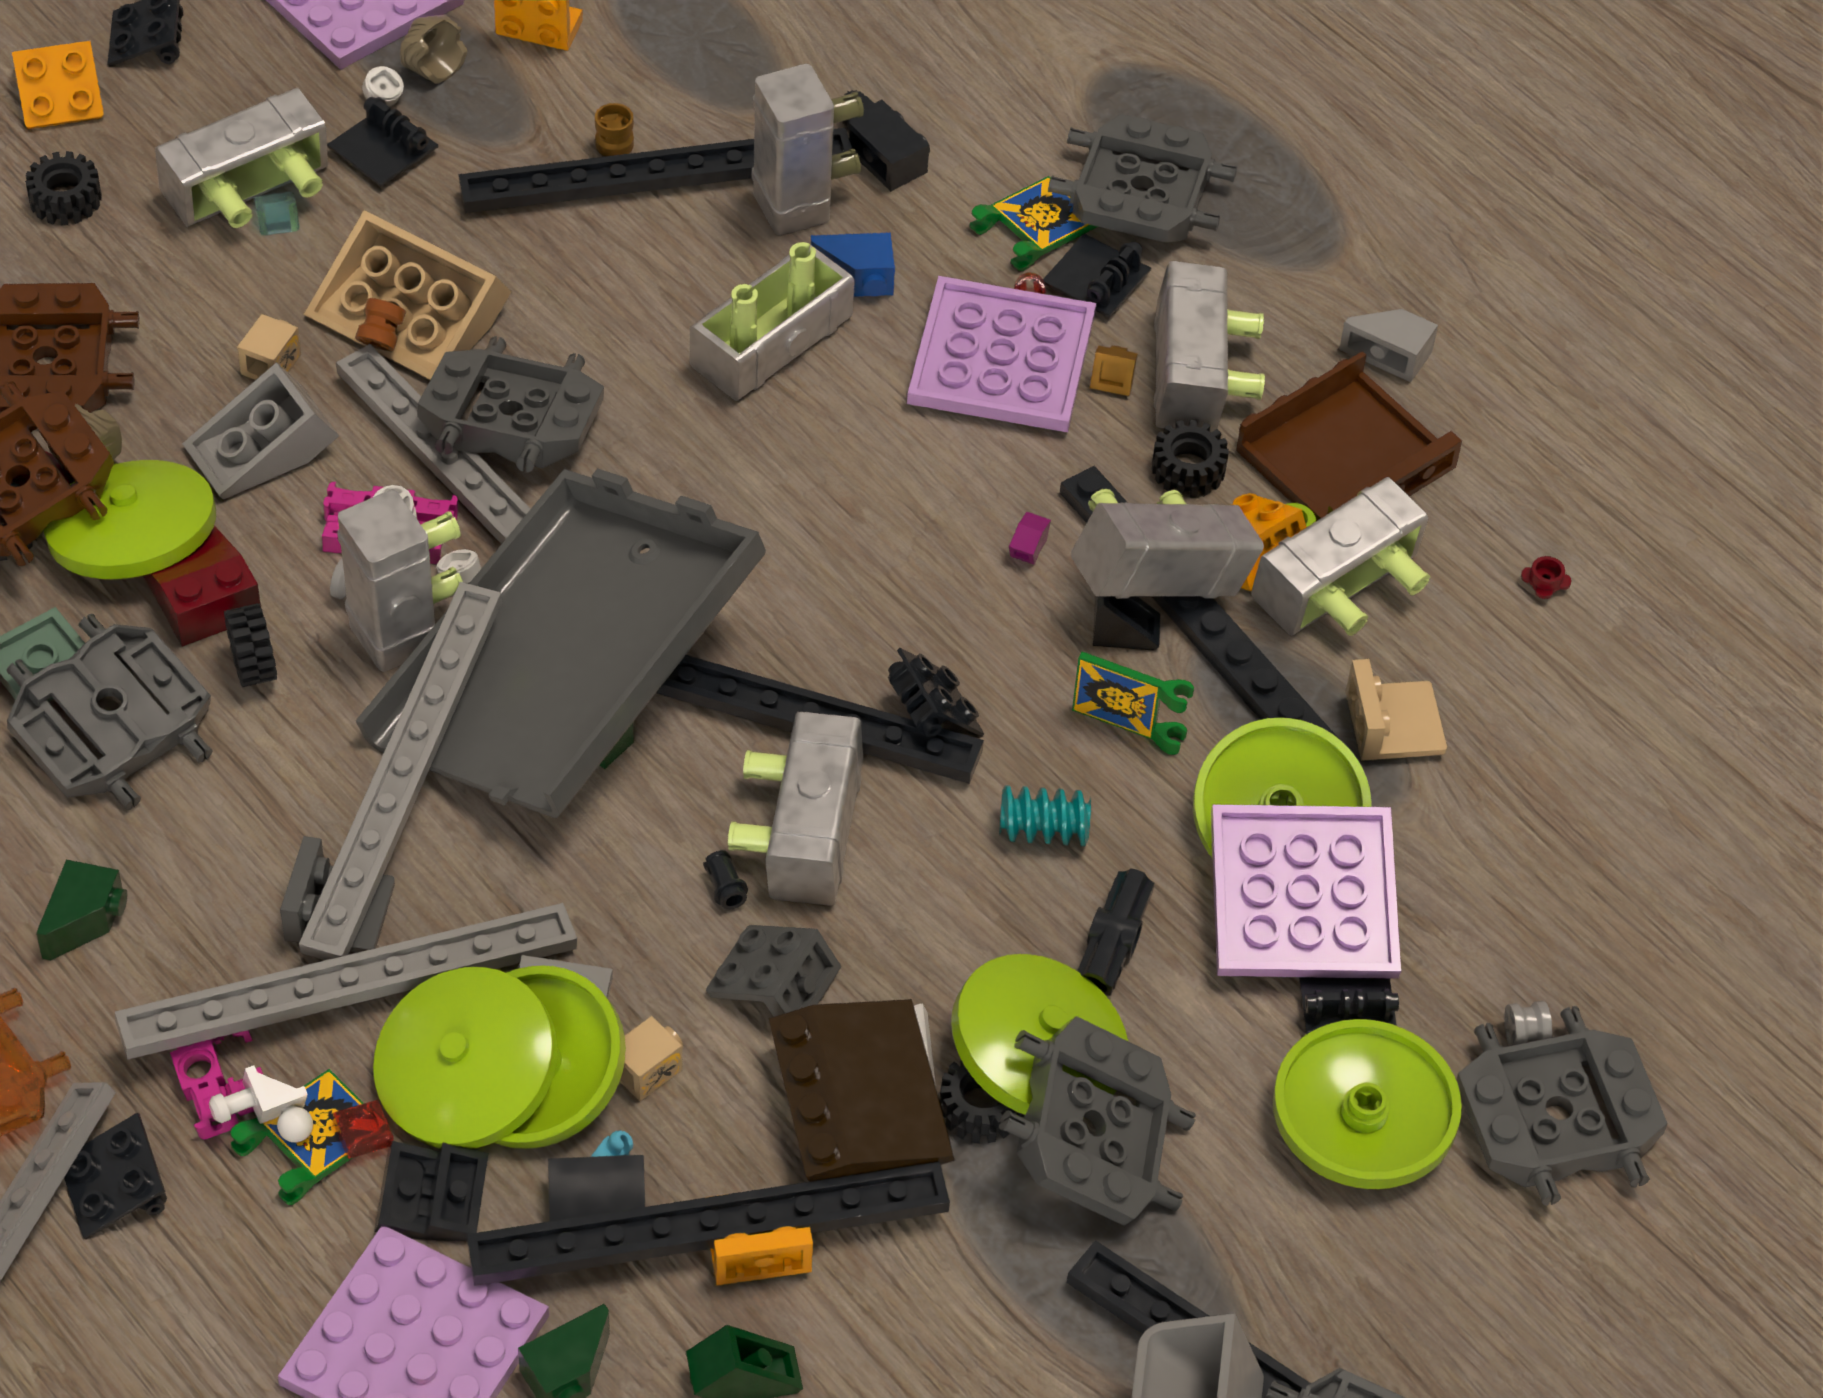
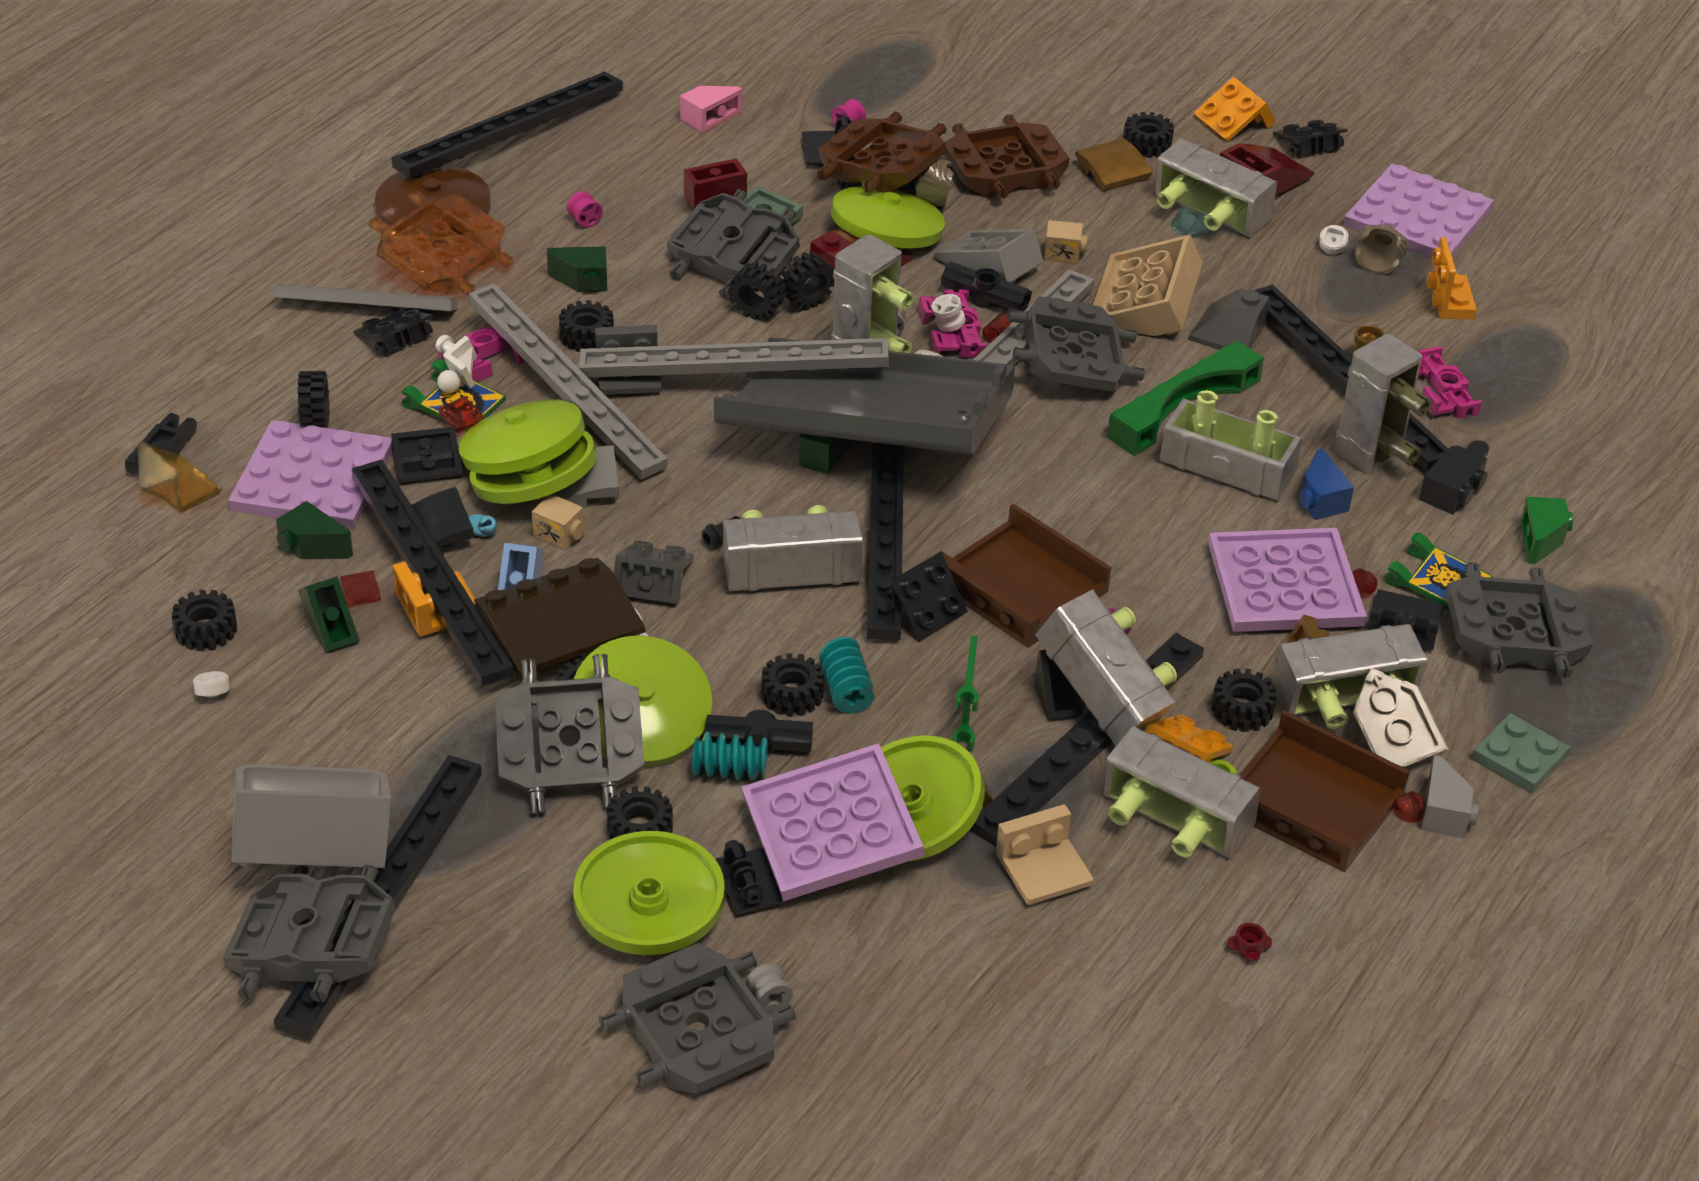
camera: 75 degrees right, 10 degrees down
black hinge [327,97,438,187] -> none
dark orange wheel [355,298,406,351] -> none
none -> black tyre [297,371,330,428]
none -> clear red tile [340,570,381,607]
none -> light blue slope [498,543,545,590]
none -> black tyre [559,300,614,352]
none -> black tyre [607,786,673,839]
none -> teal piece [692,731,768,782]
none -> black tyre [728,262,786,320]
none -> black tyre [761,653,824,717]
none -> reddish brown panel [940,504,1111,648]
none -> black piece [941,261,1032,312]
none -> clear red hinge [982,313,1012,343]
none -> pearl gold slope [1075,138,1153,191]
none -> green arch [1107,340,1264,456]
none -> dark grey slope [1189,288,1269,350]
none -> dark red slope [1220,143,1314,196]
none -> tile [1353,667,1448,768]
none -> clear red hinge [1394,791,1425,823]
none -> dark pink piece [1418,347,1482,418]
none -> sand green plate [1471,713,1571,794]
none -> green slope [1521,497,1573,564]

